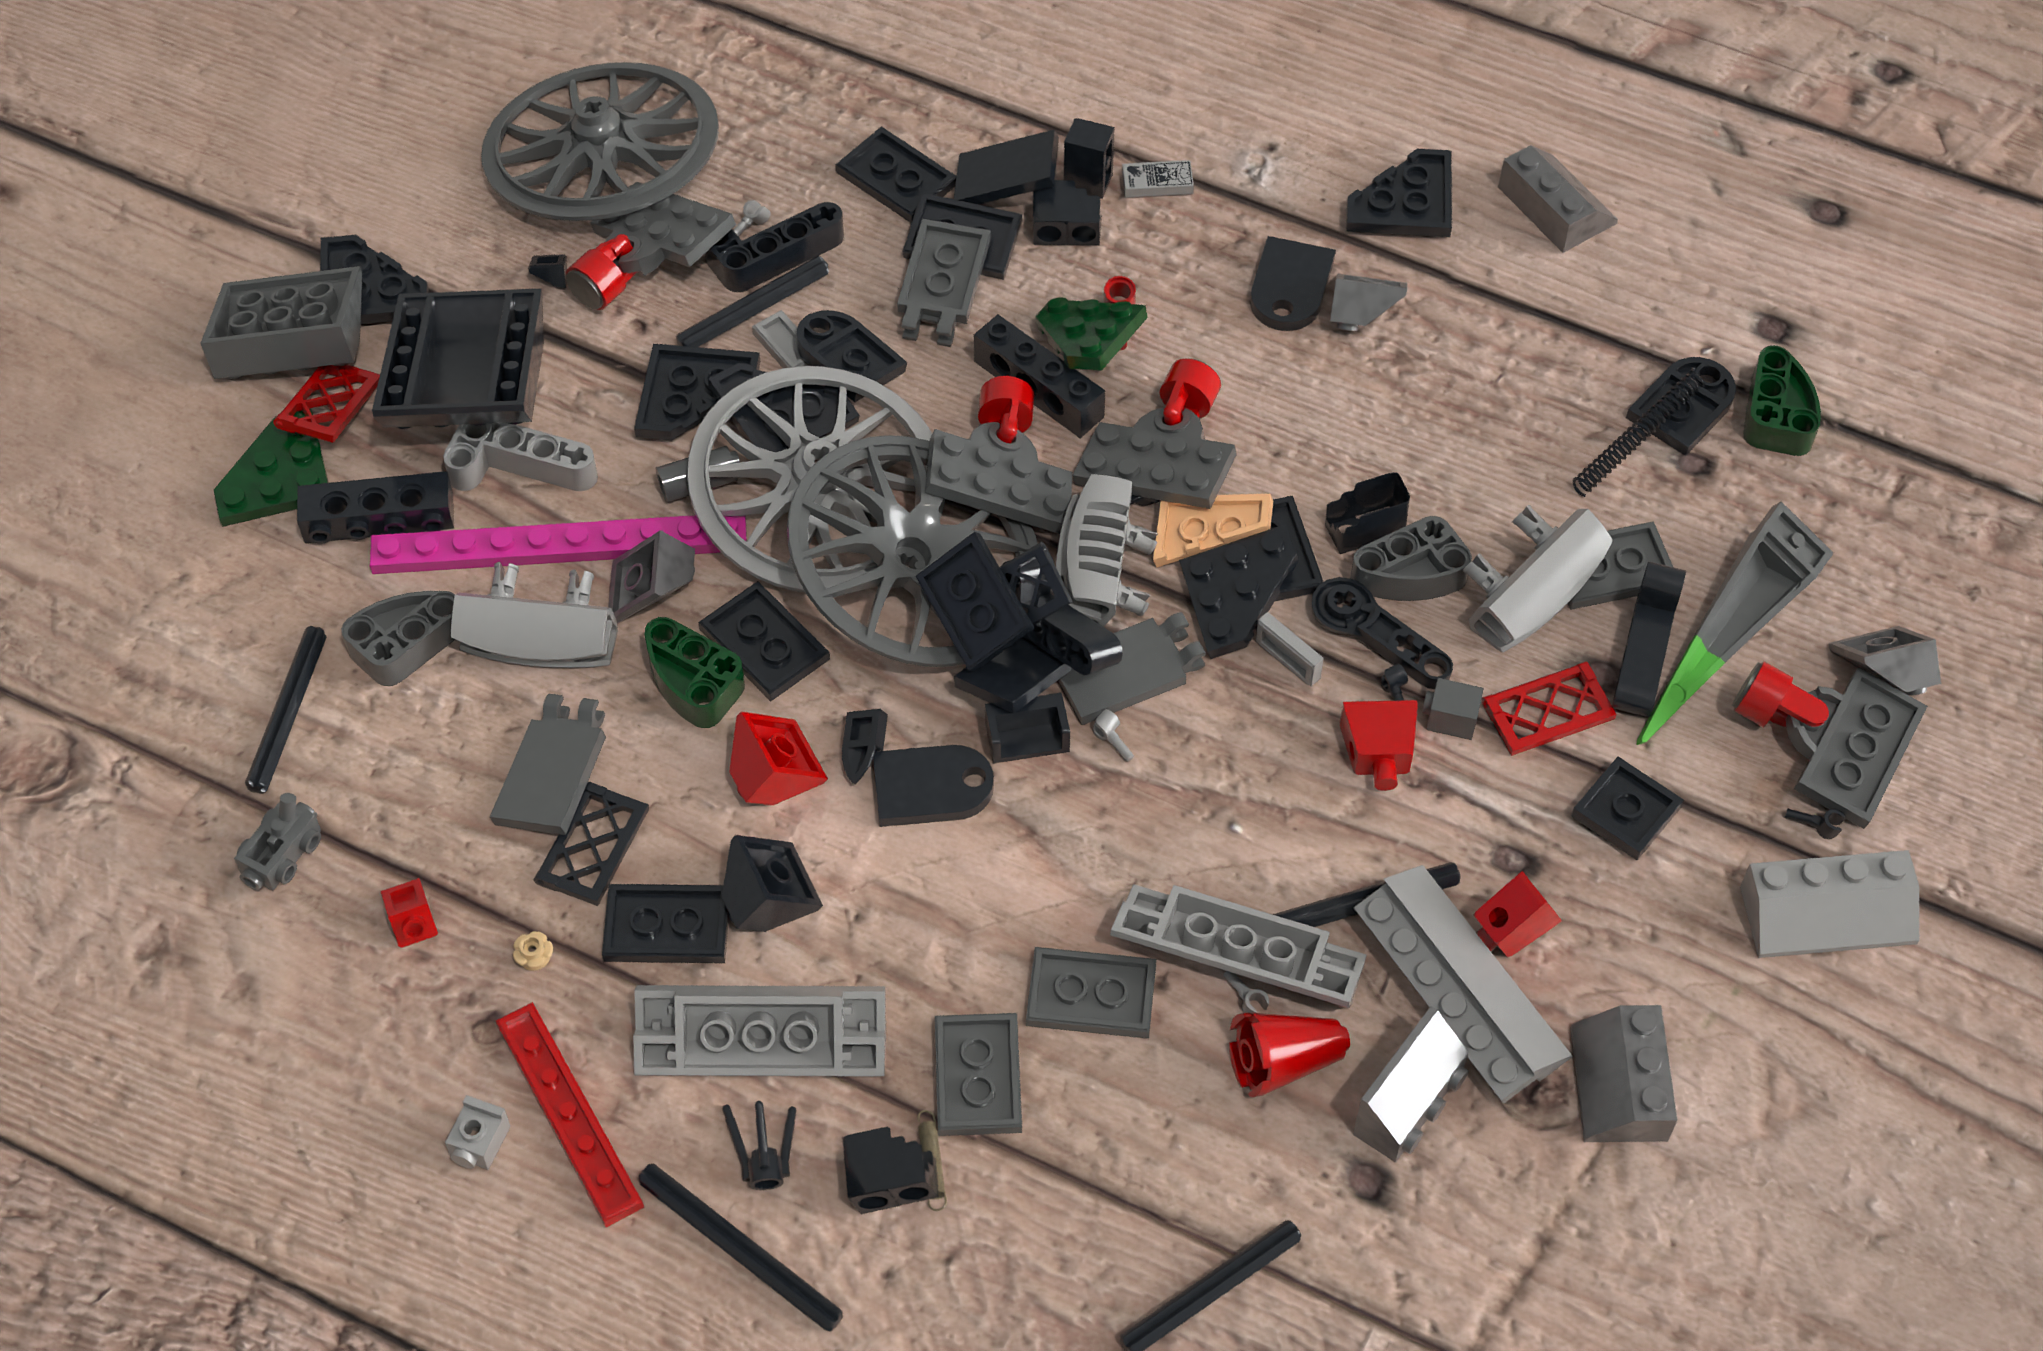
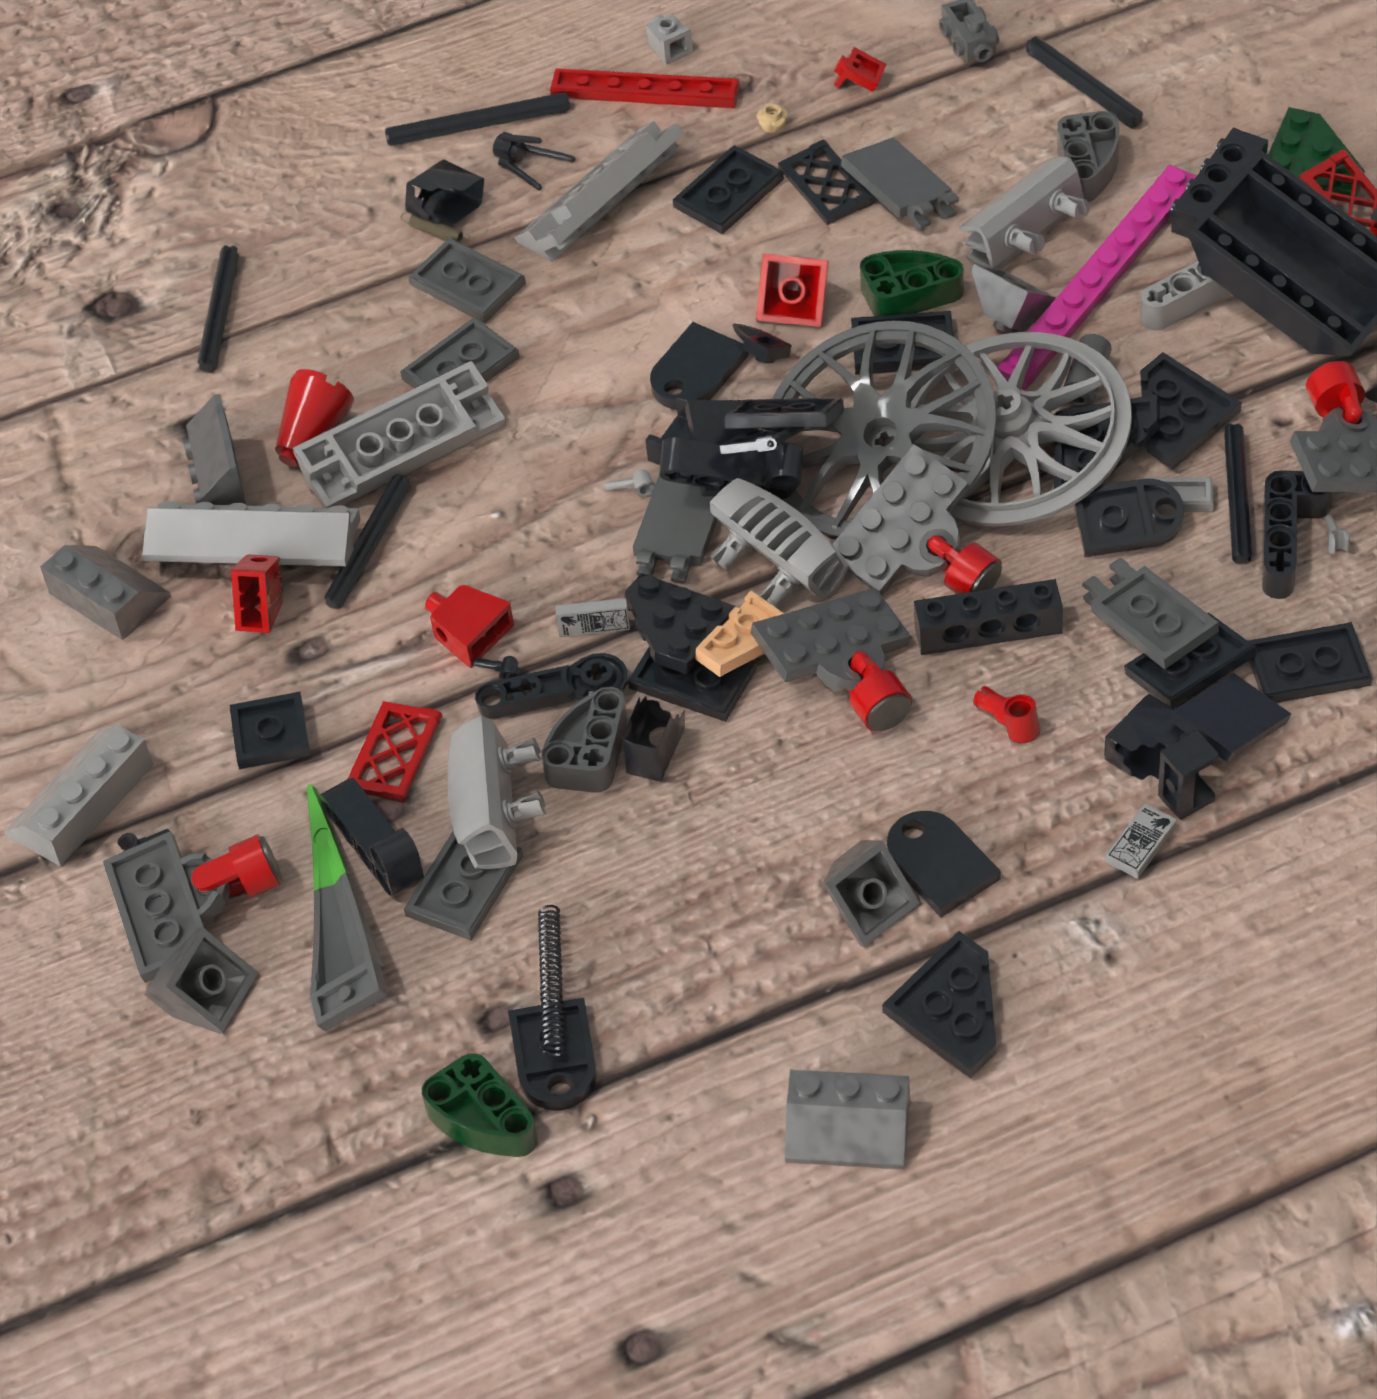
camera: 135 degrees right, 5 degrees down
black slope [722,835,823,932] -> none
dark green plate [1035,297,1148,371] -> none
dark grey brick [1422,678,1484,740] -> none

